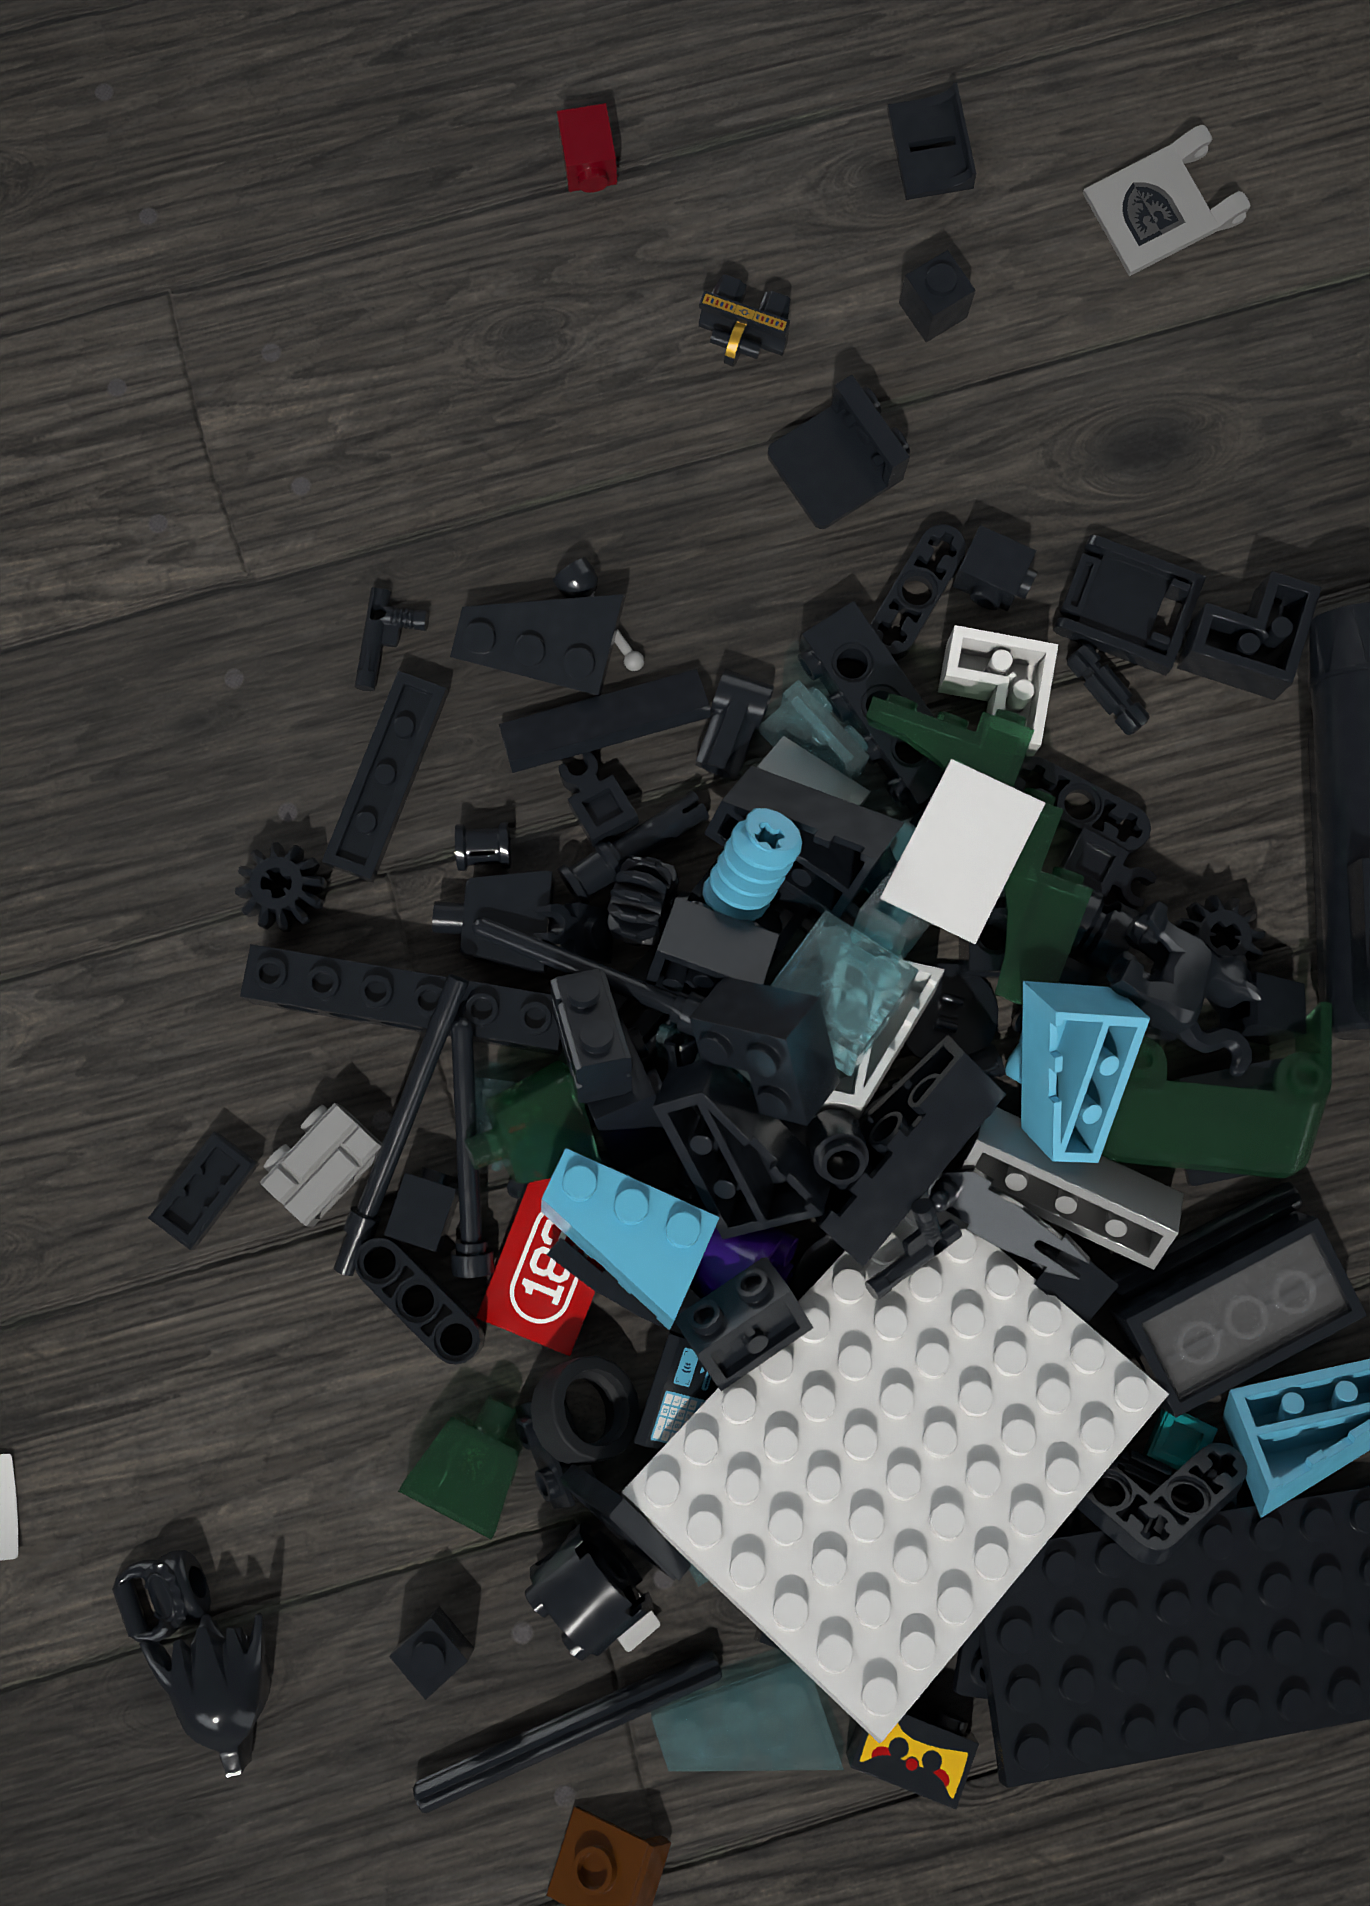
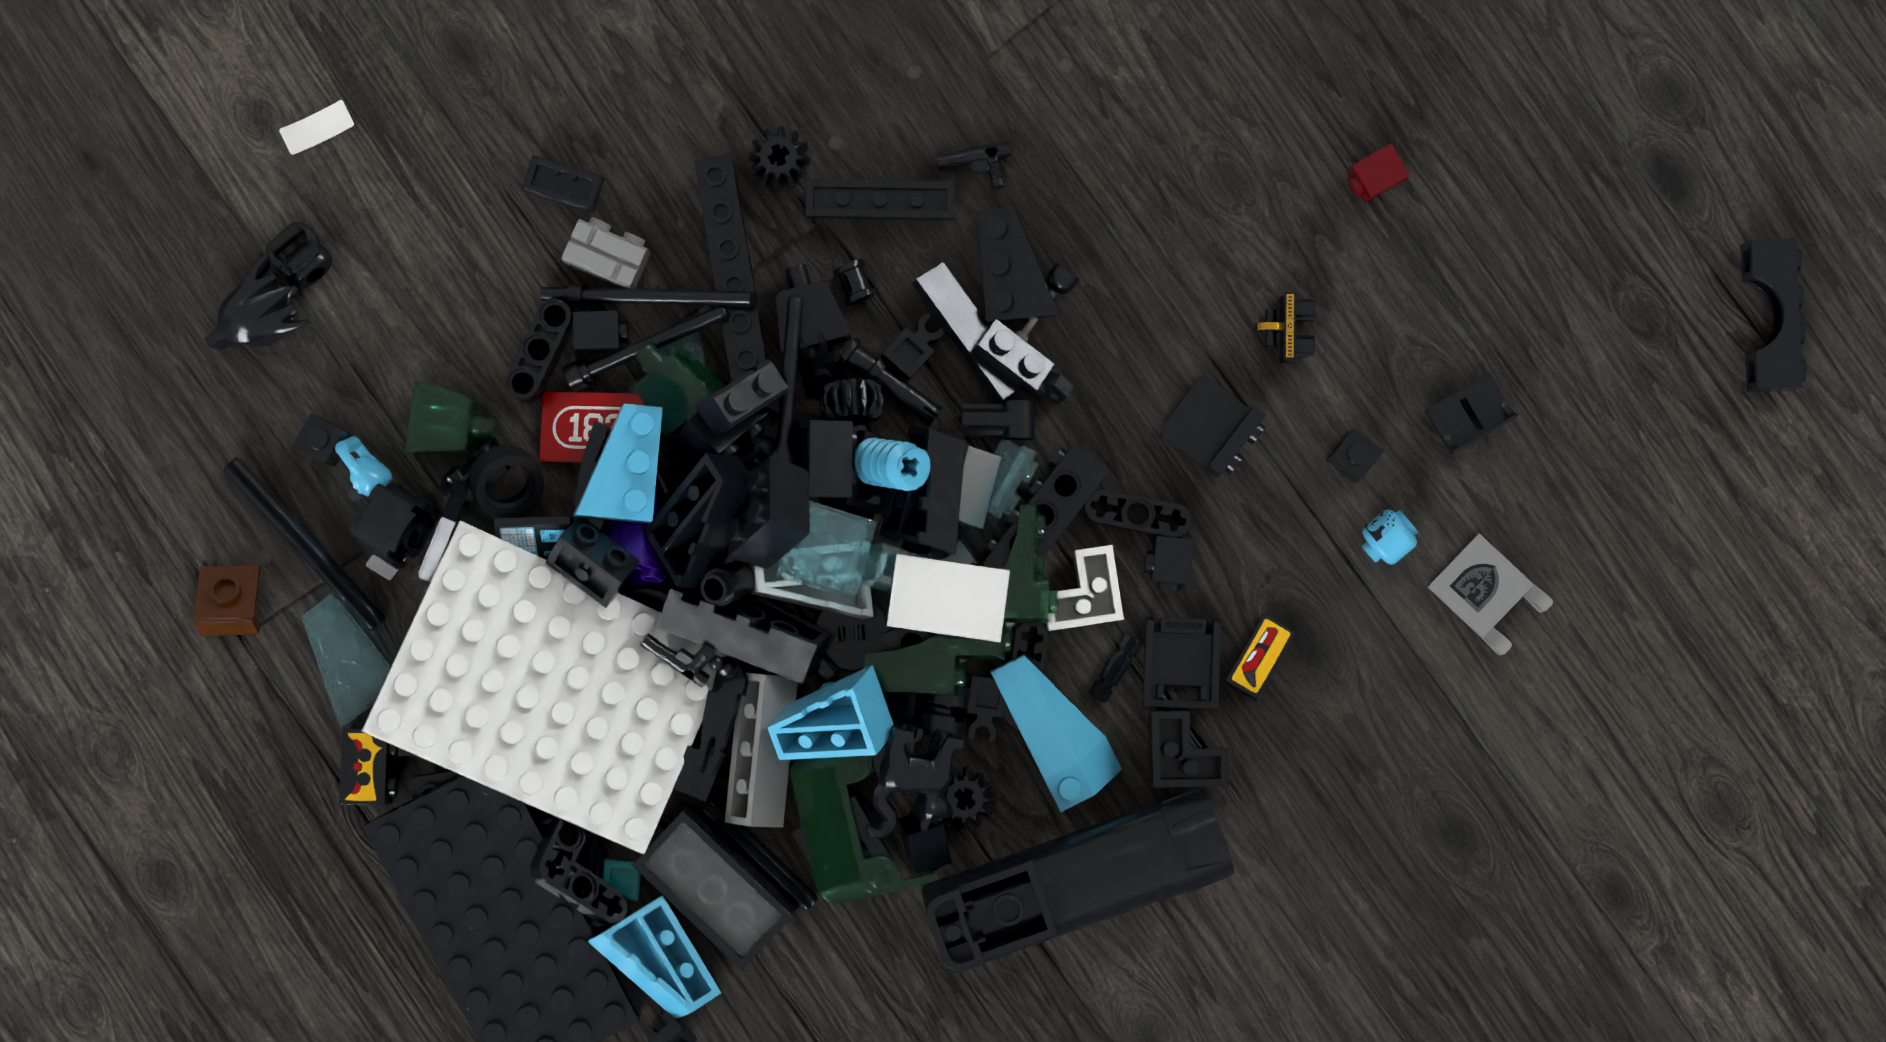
camera: 70 degrees right, 5 degrees up
none -> medium azure piece [335,436,393,497]
none -> hinge [973,319,1074,404]
none -> medium azure wedge [990,654,1122,812]
none -> slope [1223,613,1296,701]
none -> medium azure head [1362,510,1418,565]

